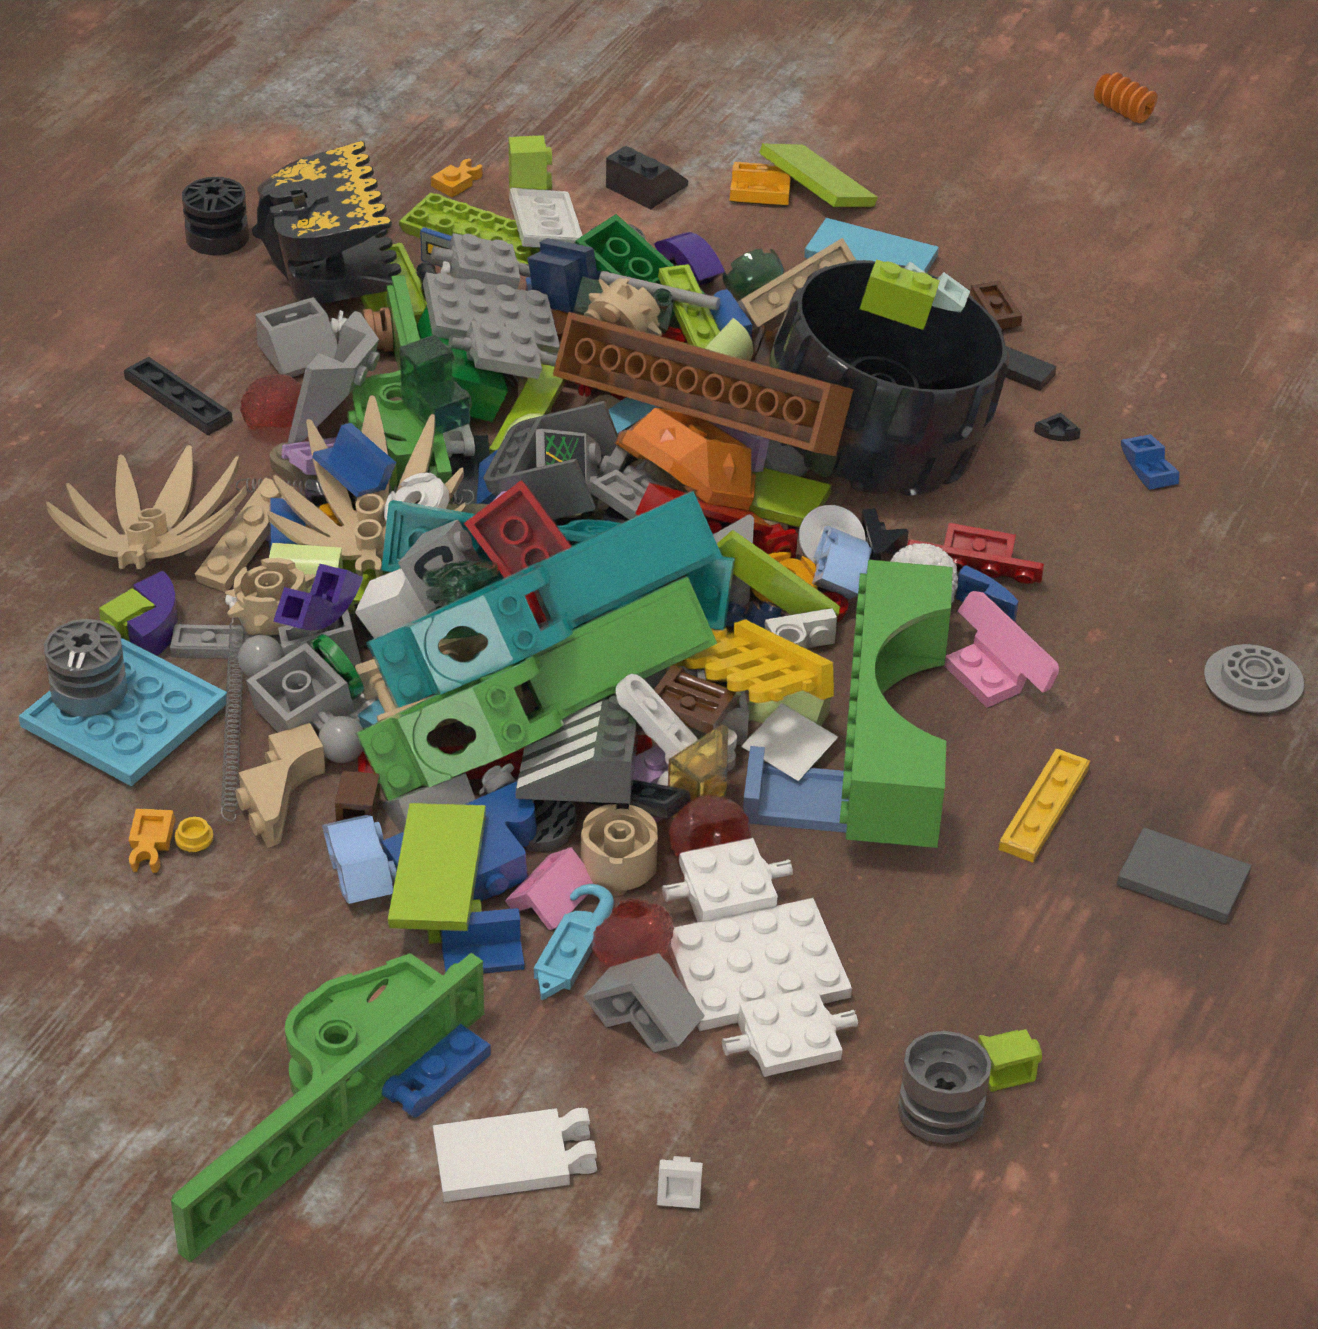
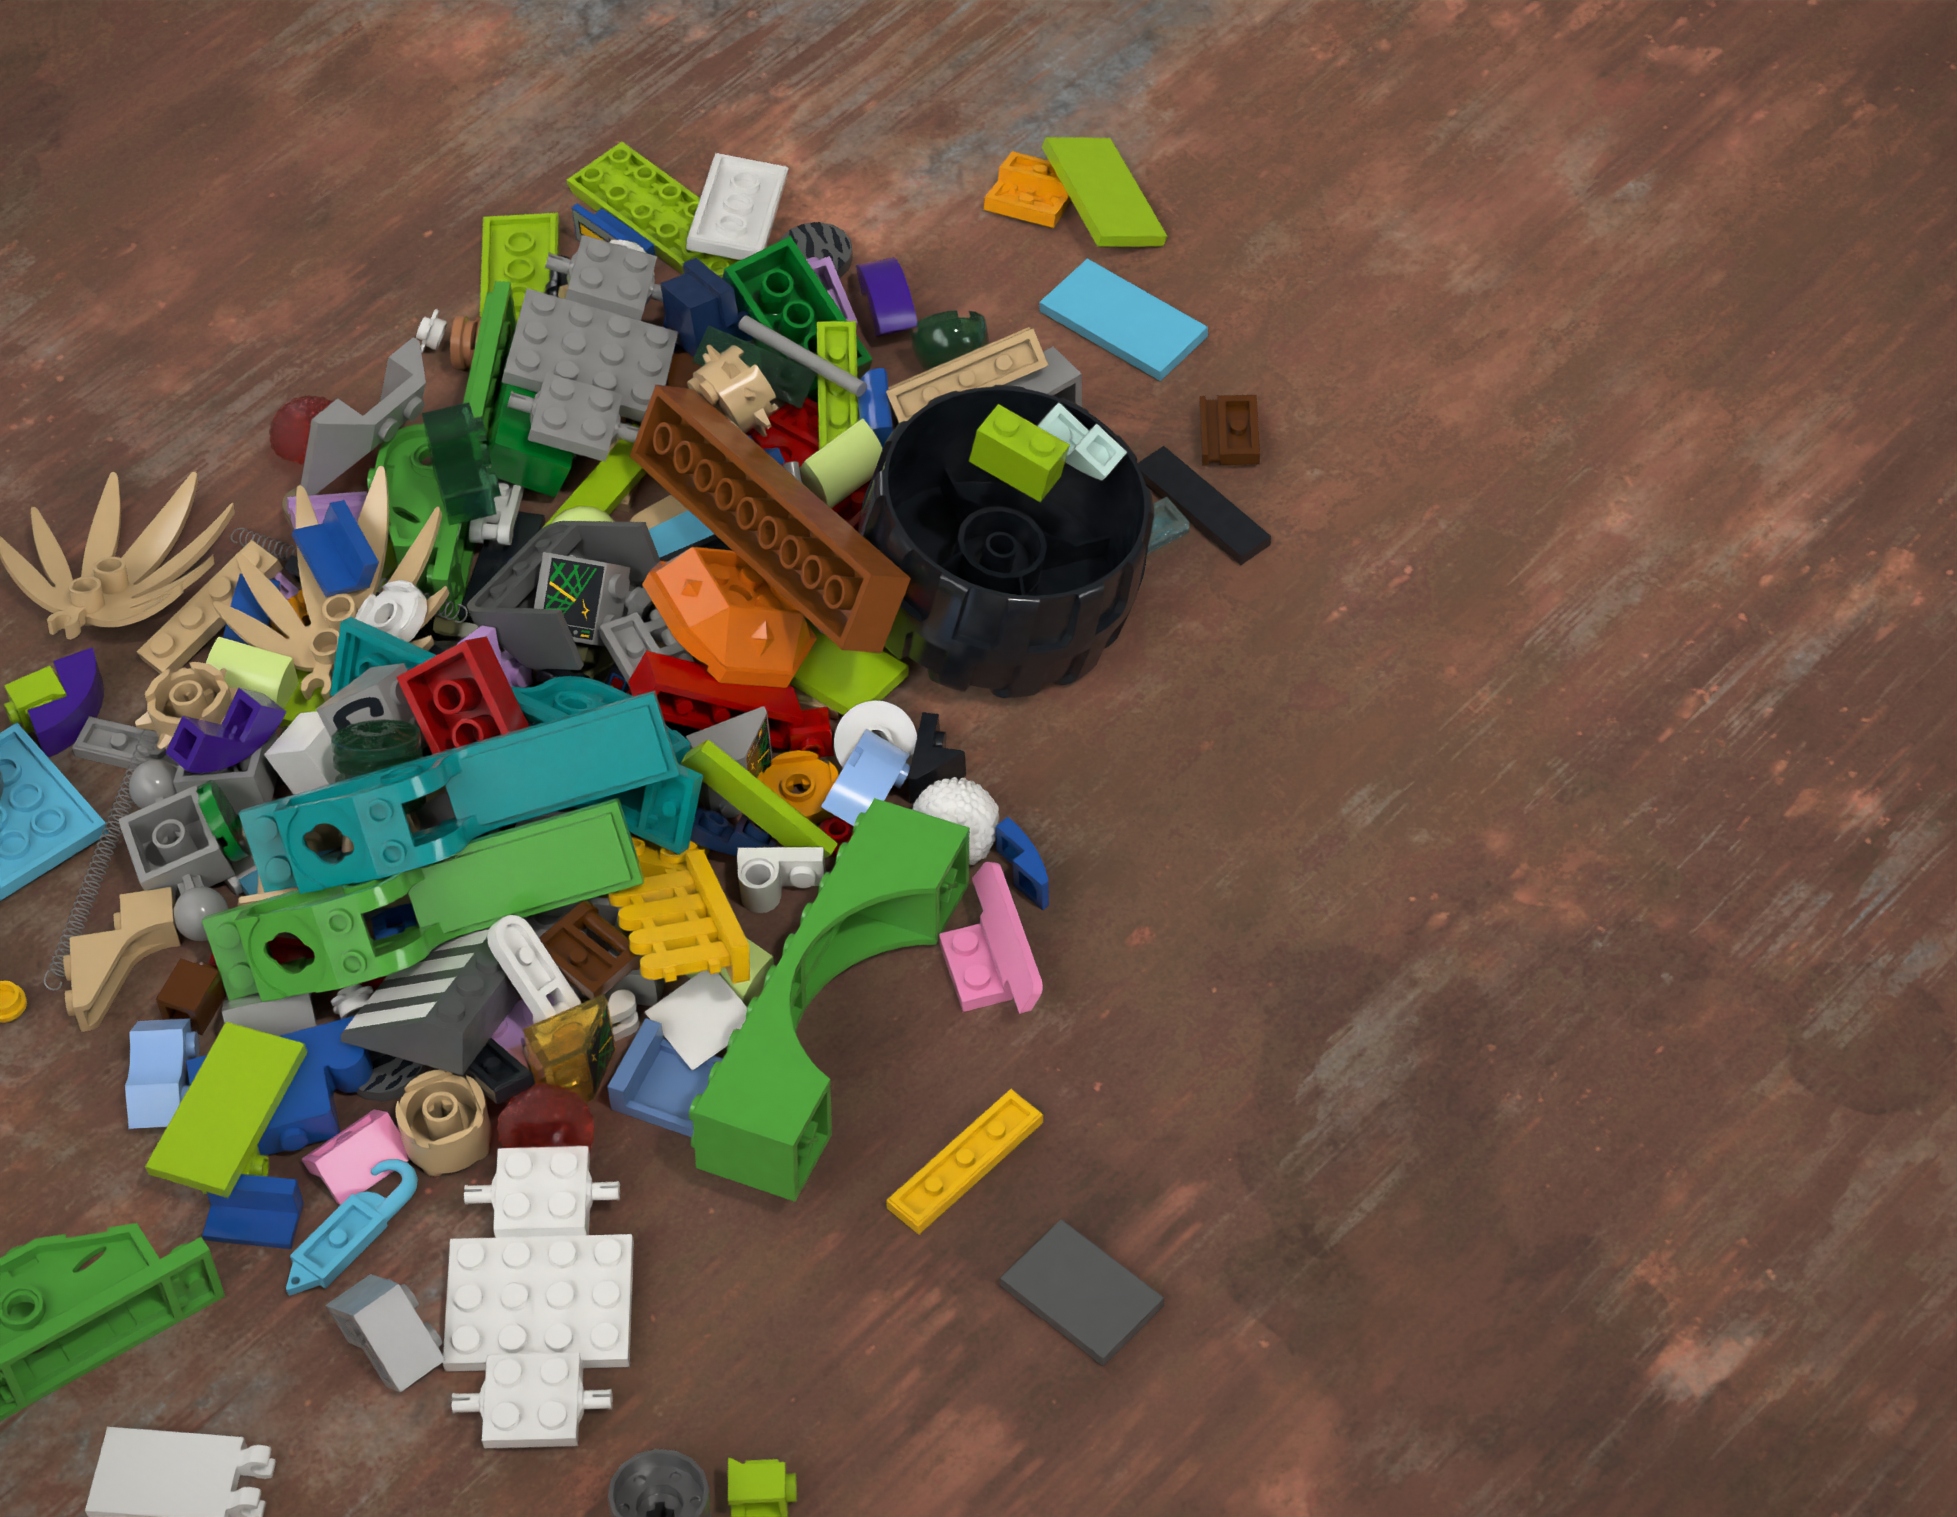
camera: 20 degrees right, 10 degrees up
black tile [124,357,233,435] -> none
black wheel [182,177,249,256] -> none
black animal [252,141,401,303] -> none
light grey slope [255,297,338,379] -> none
blue plate [382,1024,491,1118] -> none
light orange plate [431,158,483,198] -> none
lime brick [508,135,552,191] -> none
clear red hair [592,898,674,967] -> none
black slope [606,146,688,210] -> none
red bracket [907,523,1044,584] -> none
black tile [1034,412,1081,441] -> none
orange piece [1094,72,1158,124] -> none
blue slope [1121,434,1180,490] -> none
light grey wheel [1204,644,1304,713] -> none

